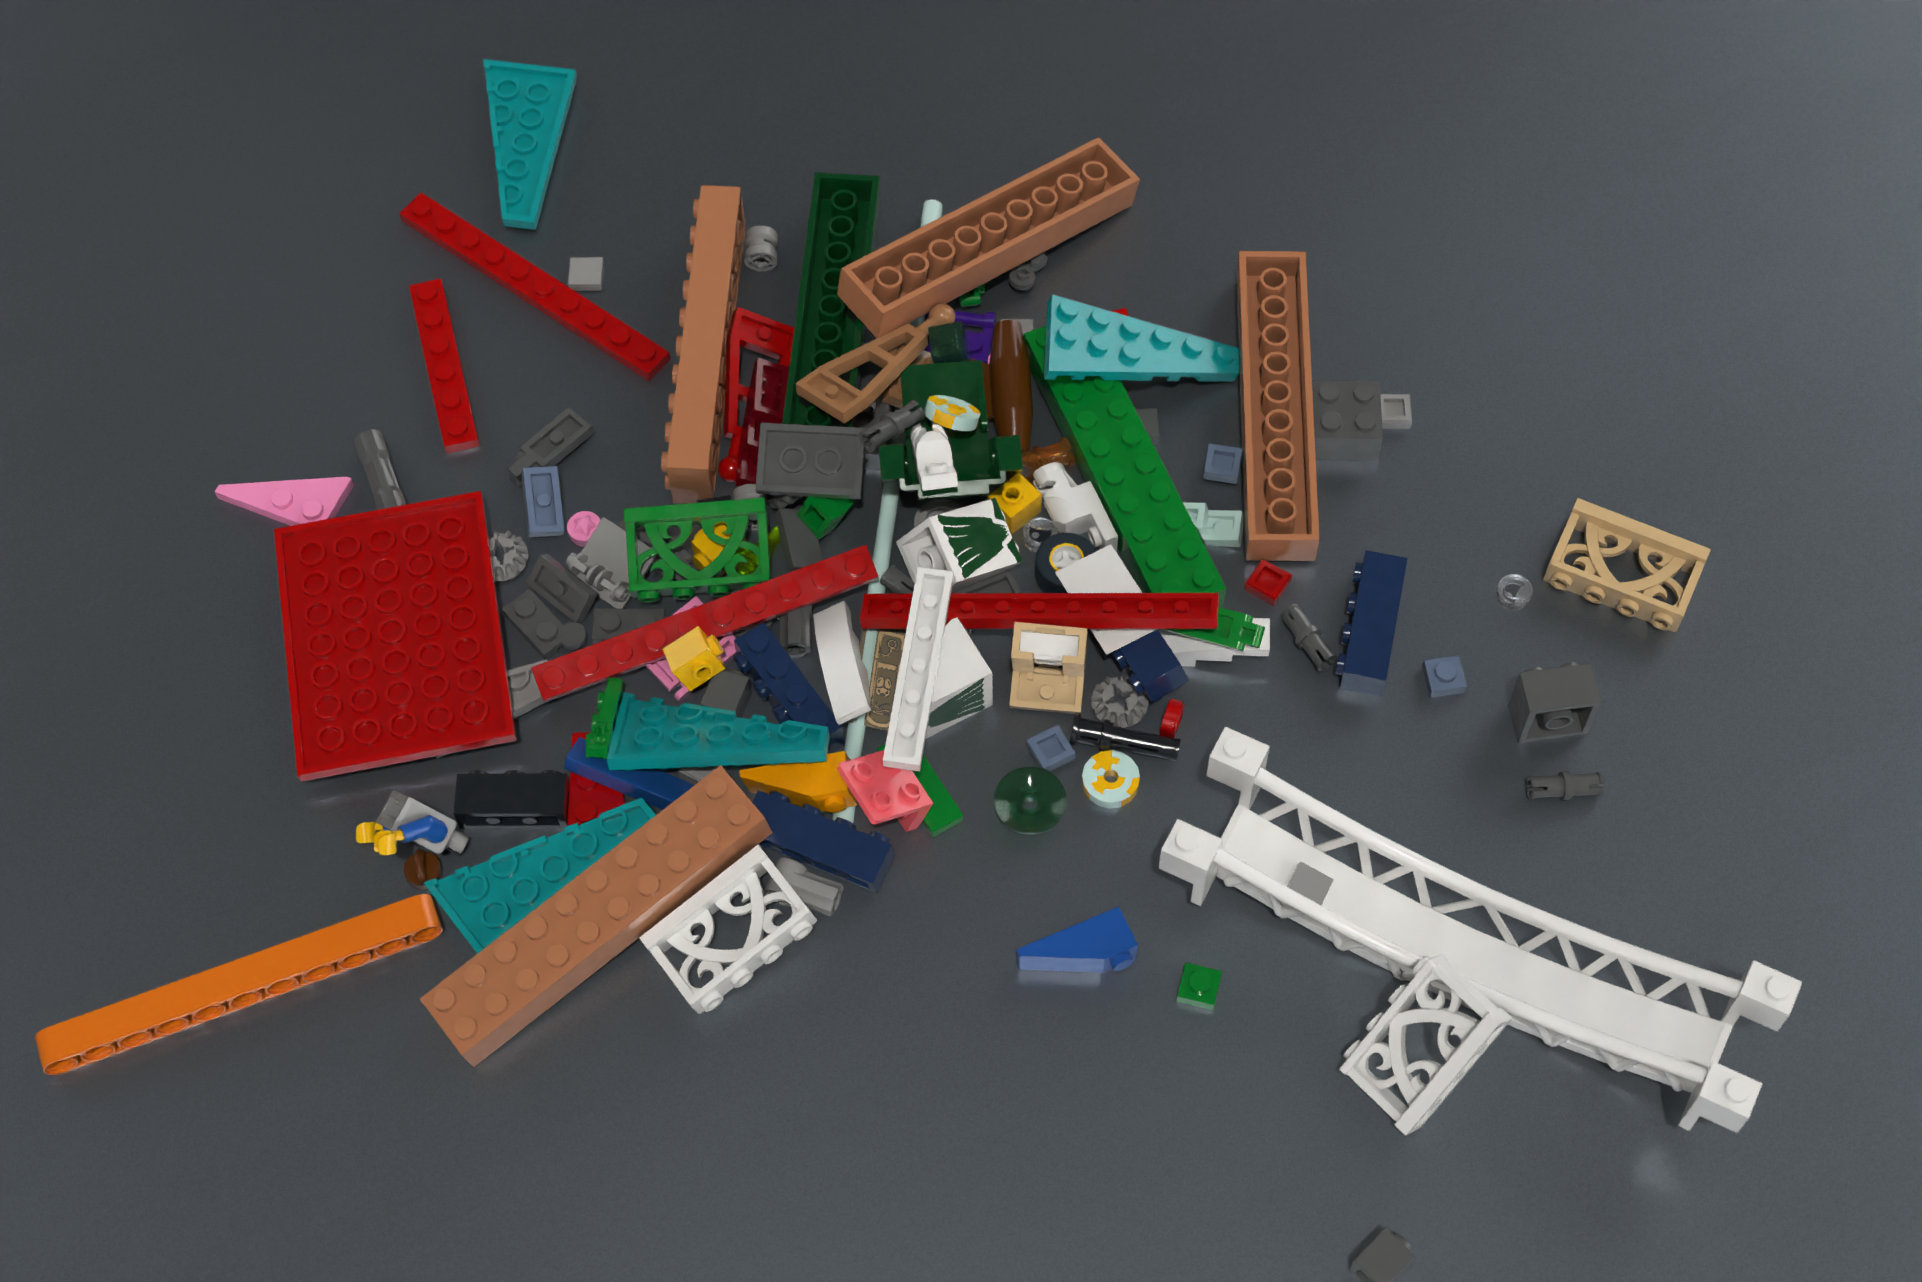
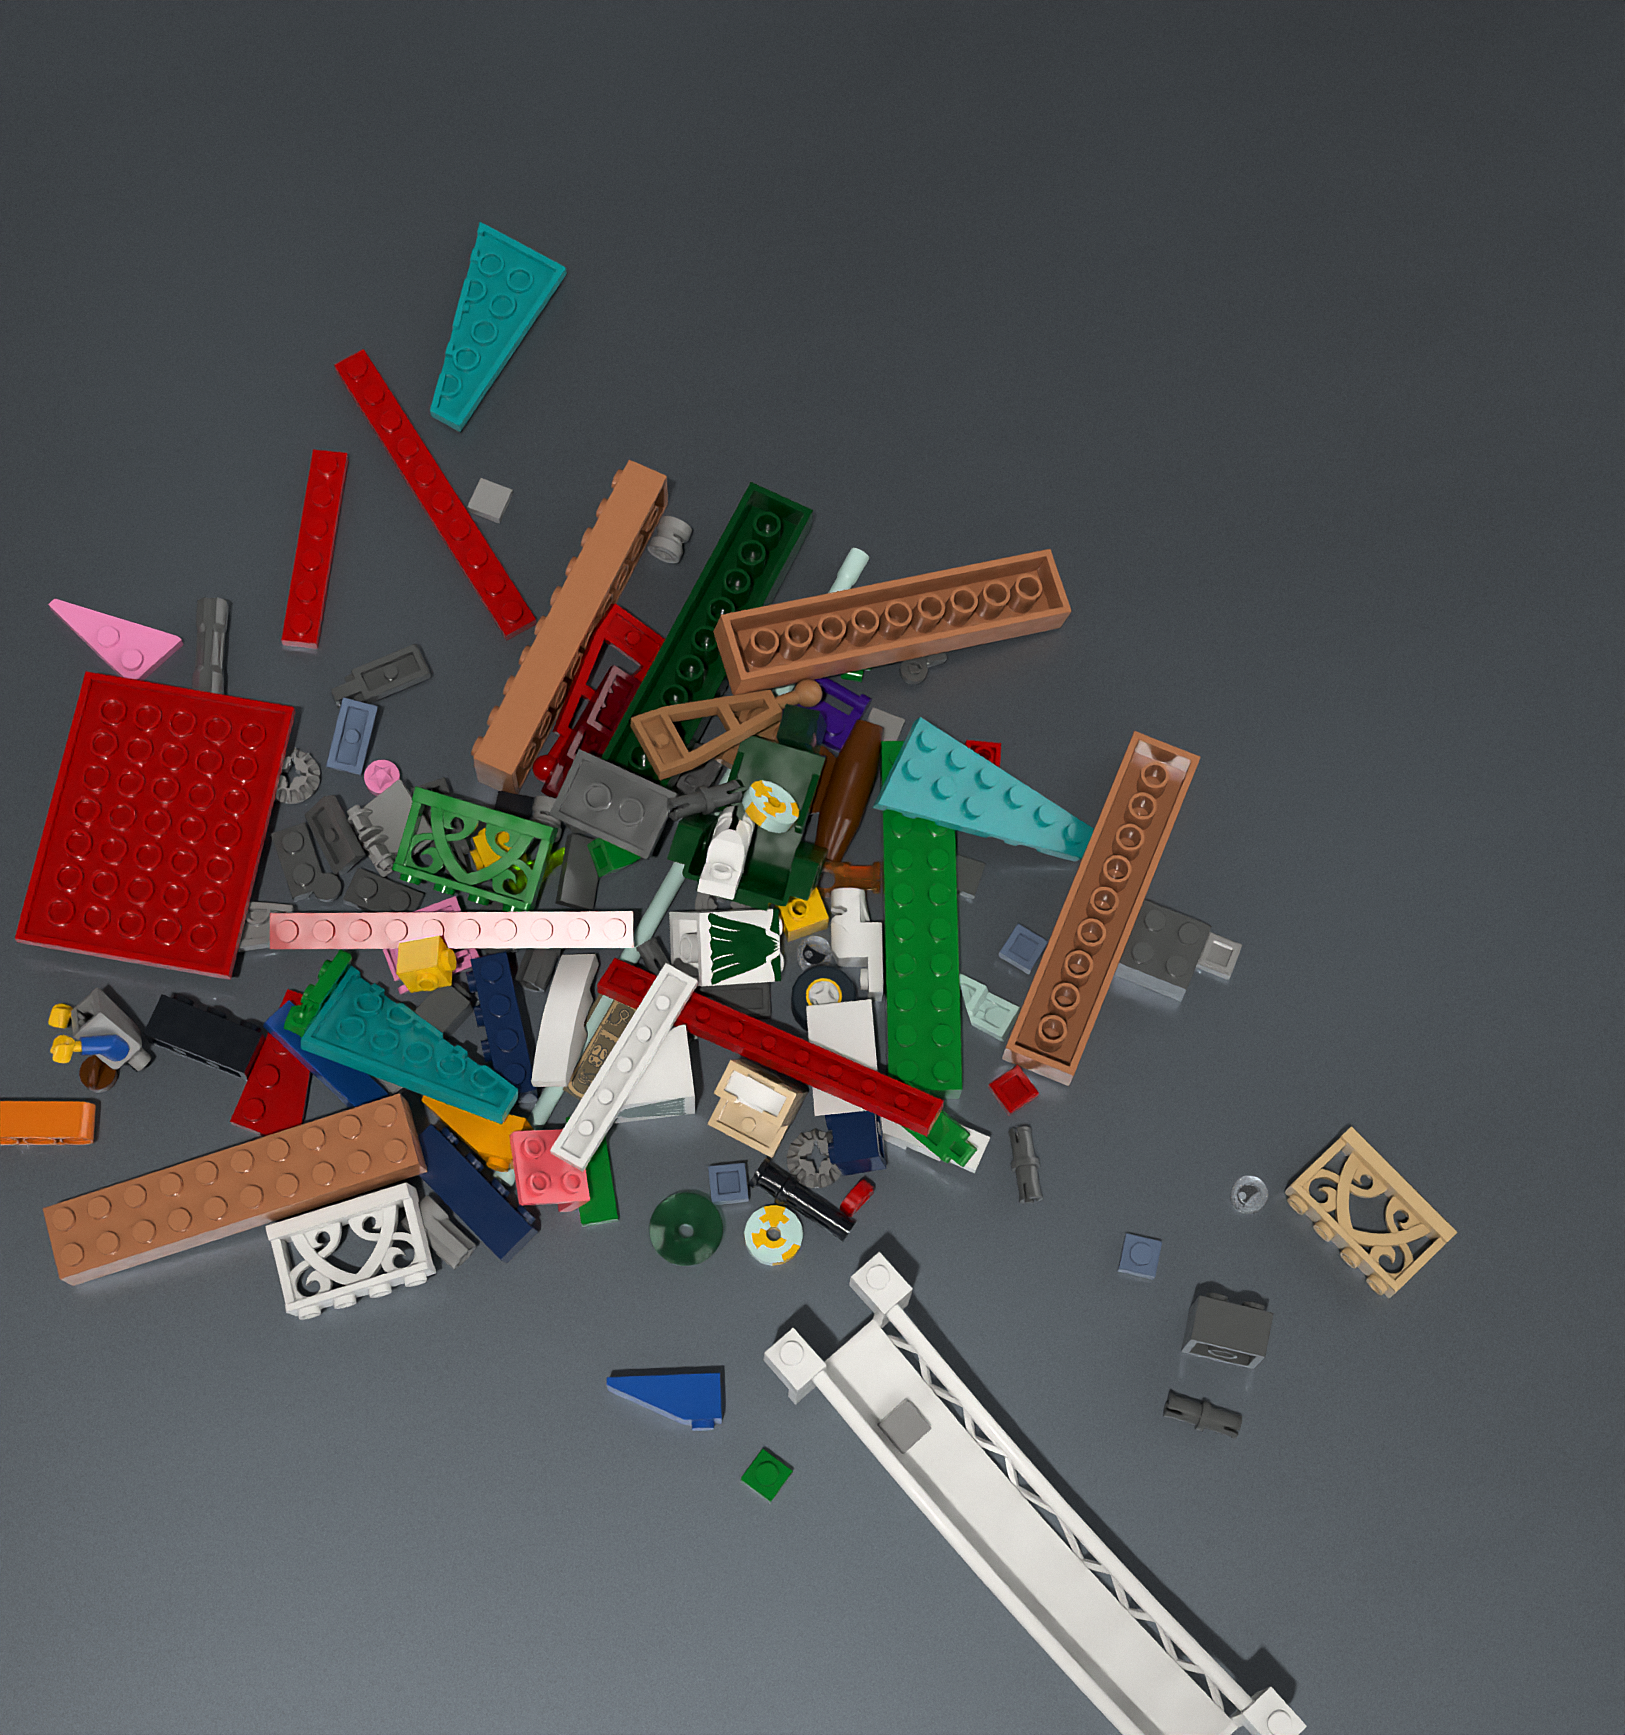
camera: 15 degrees right, 10 degrees up
teal wing [424,797,656,954] -> none
dark blue brick [1335,550,1408,697] -> none
white fence [1339,954,1512,1136] -> none

